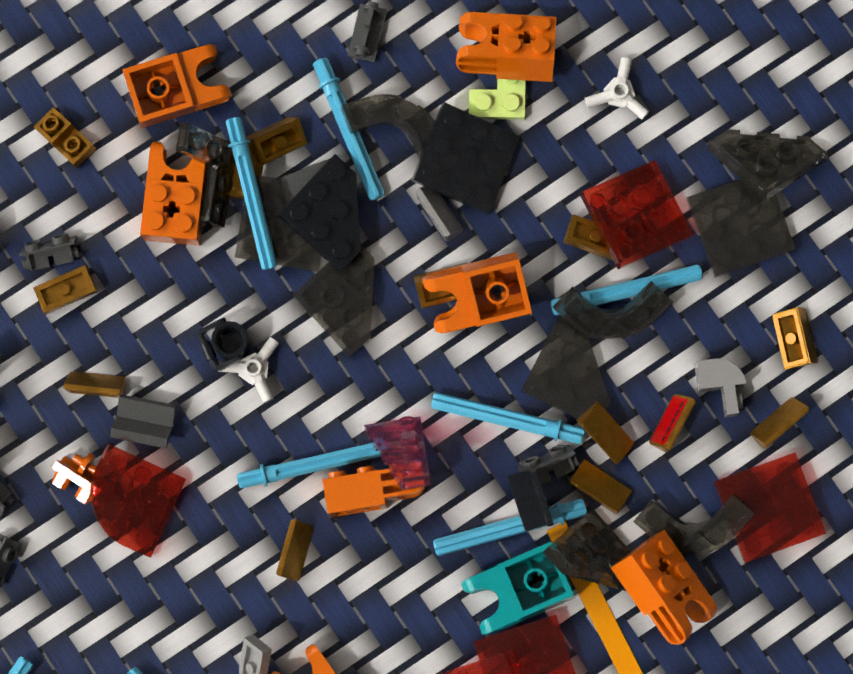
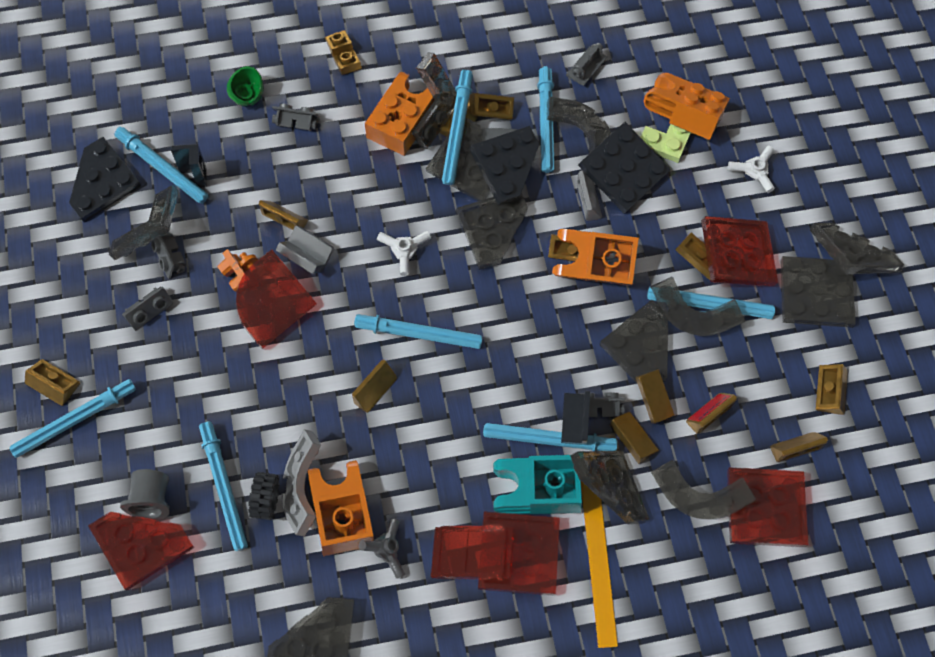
camera: 15 degrees right, 15 degrees down
pearl gold plate [33,265,97,315] -> none
orange brick [122,44,232,128] -> none
black piece [197,317,251,371] -> none
orange brick [322,465,425,518] -> none
clear pink wing [364,416,431,490] -> none
medium azure axle [431,392,585,444] -> none
orange brick [611,530,717,645] -> none
light grey brick [694,359,746,418] -> none

